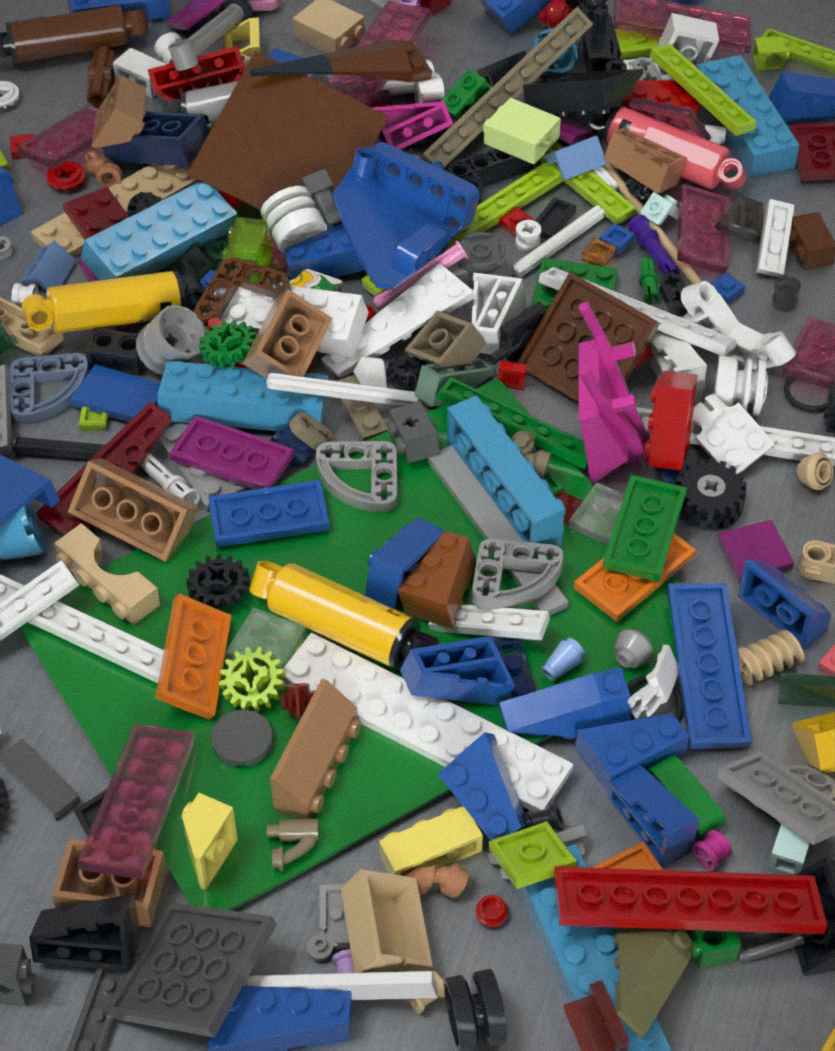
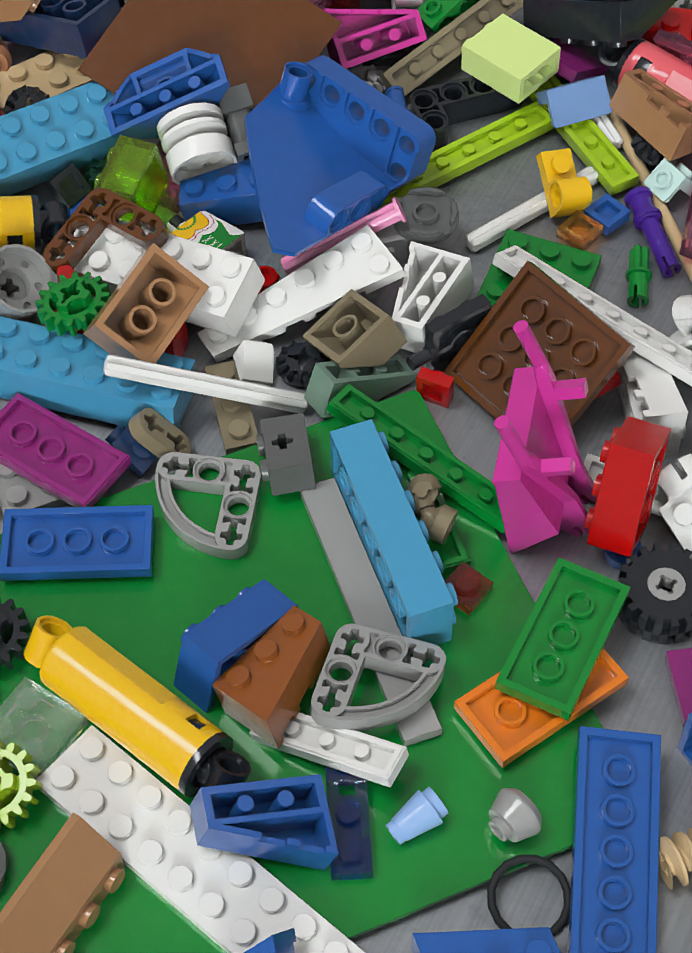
camera: 10 degrees right, 5 degrees up
clear red gear [280,683,316,718] -> none
blue wedge [498,667,631,739] -> none
red plate [499,207,535,238] -> none
white wheel [515,220,541,252] -> none
black tile [535,197,576,240] -> none
clear plate [569,482,624,545] -> none
white arm [628,645,678,719] -> none
black beam [659,273,688,316] -> none
none -> blue wedge [103,48,230,139]
none -> yellow plate [536,148,592,218]

